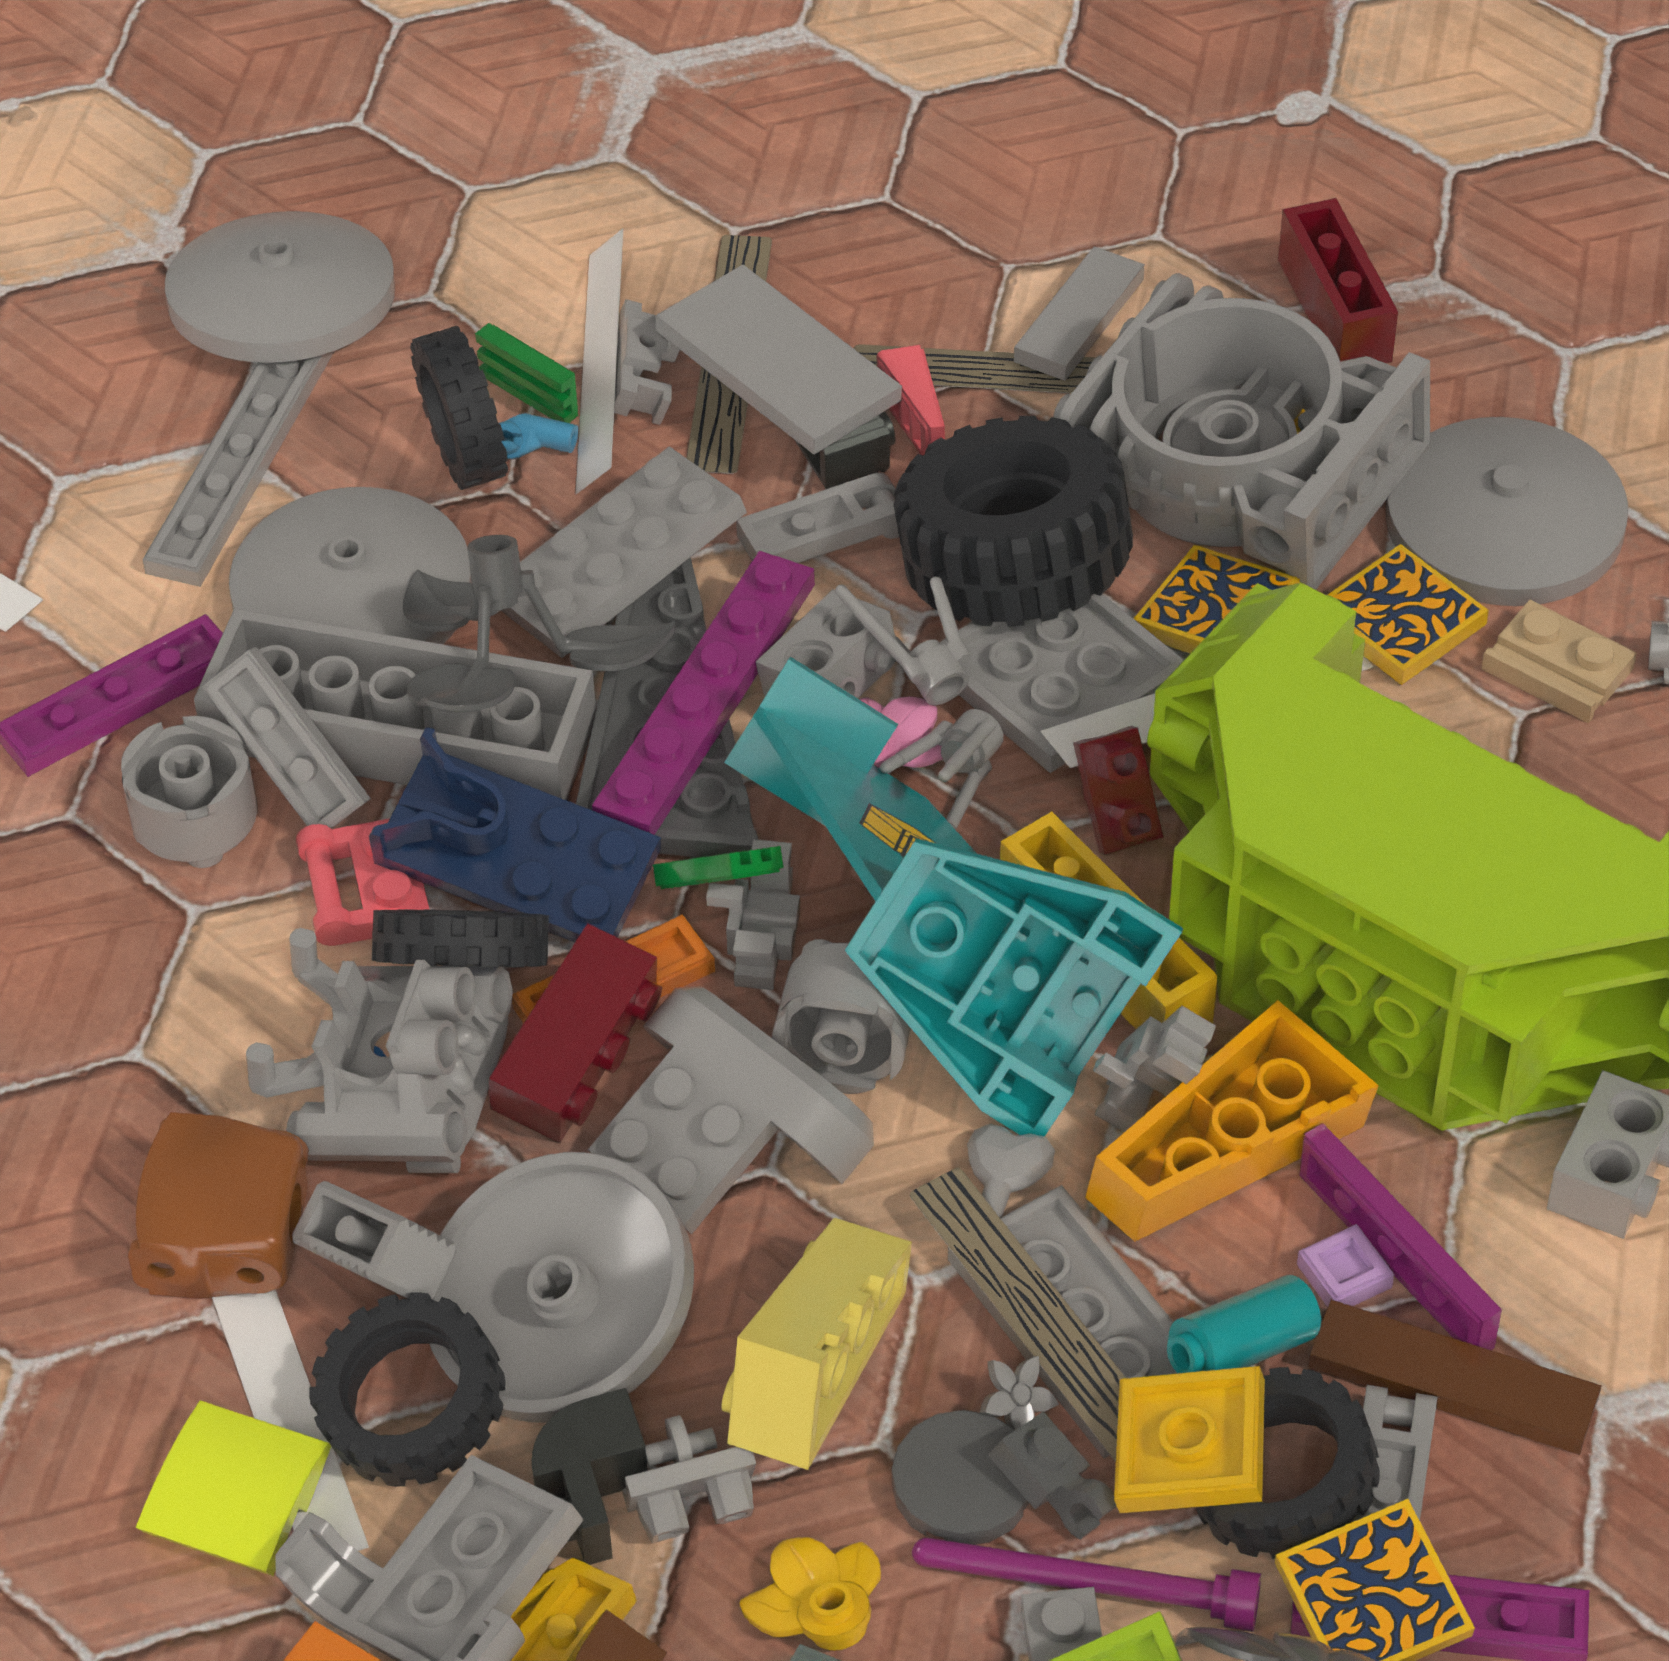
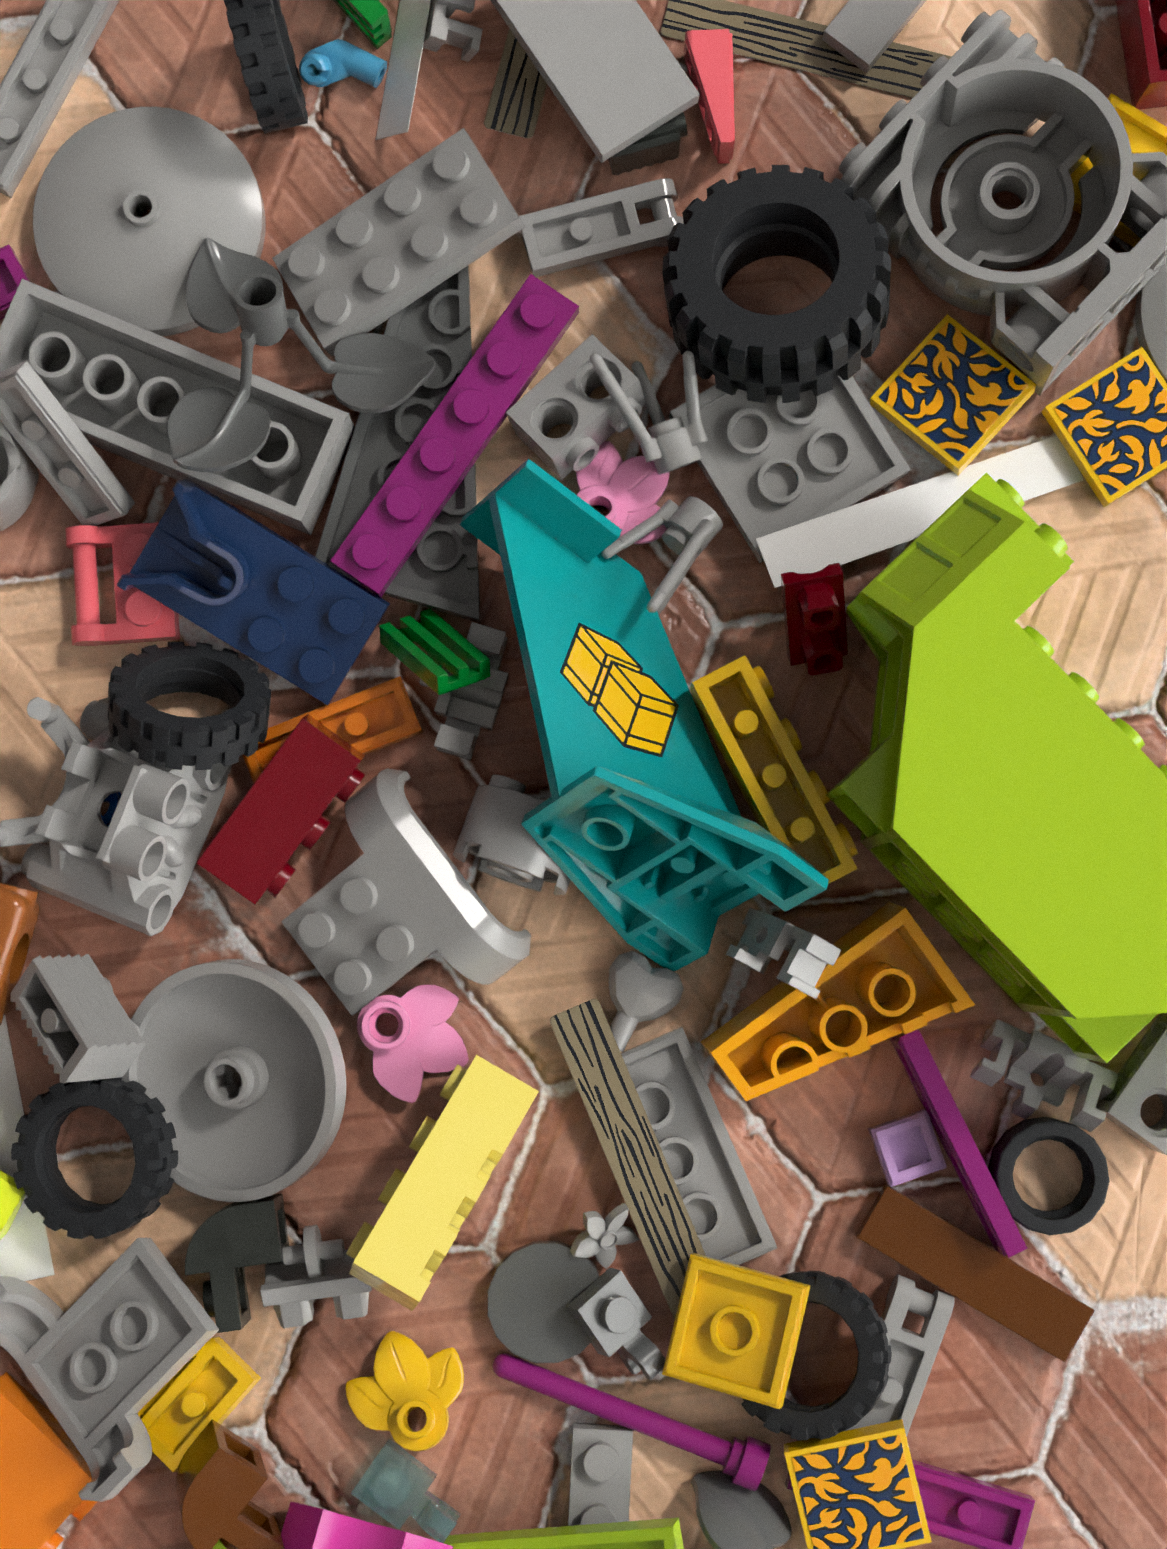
camera: 10 degrees right, 35 degrees up
teal brick [1167,1275,1321,1373] -> none
none -> bright pink plate [357,985,469,1103]
none -> light grey piece [970,1019,1118,1132]
none -> black tyre [988,1117,1110,1235]

